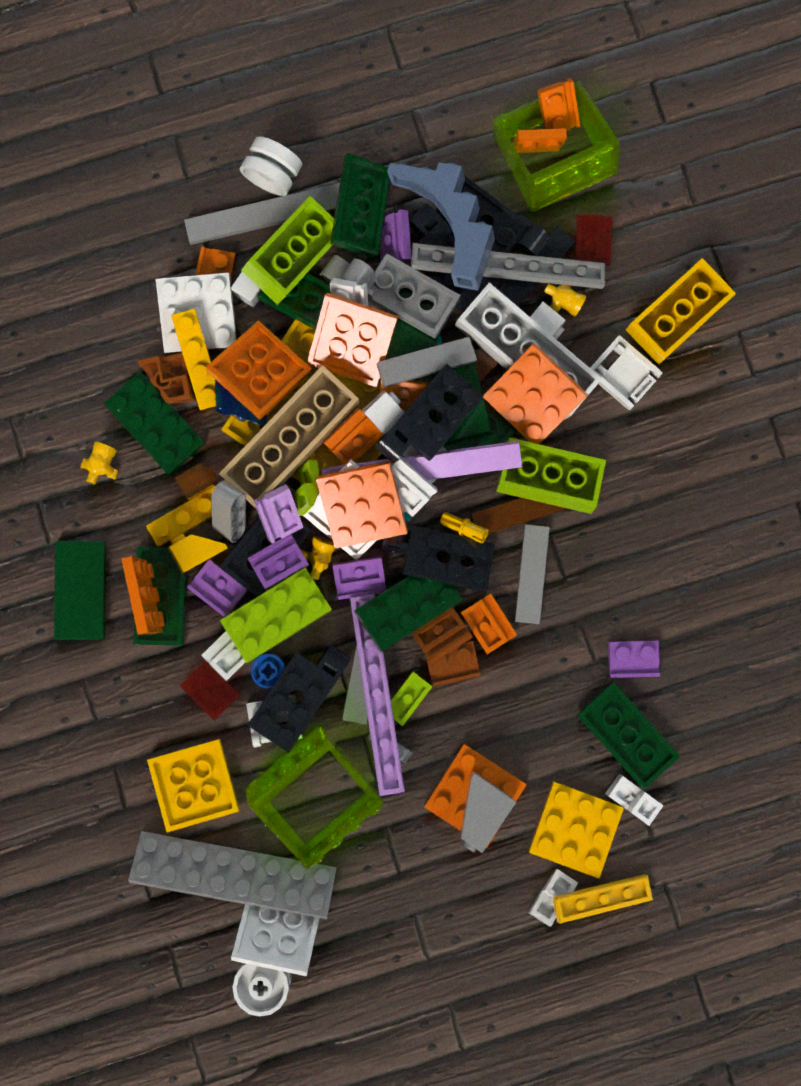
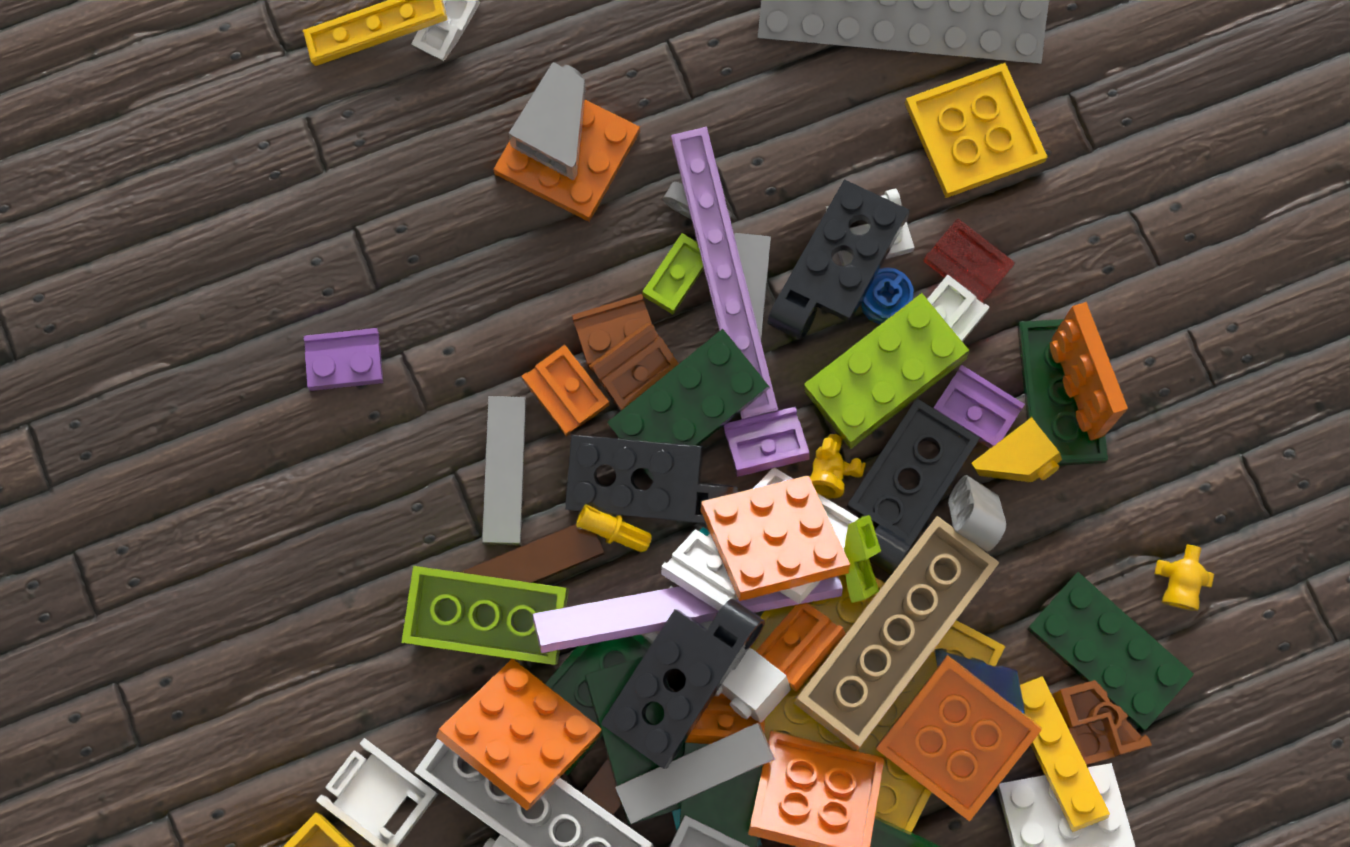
camera: 175 degrees right, 10 degrees down
dark green tile [54,541,106,640] -> none
yellow plate [146,480,227,547] -> none
clear orange brick [175,463,216,501] -> none
clear neon green windscreen [245,724,384,869] -> none
medium lavender plate [248,534,309,590] -> none
lavender plate [253,484,303,543] -> none
yellow plate [528,781,624,878] -> none
dark green plate [576,682,681,790] -> none
white slope [605,774,663,826] -> none

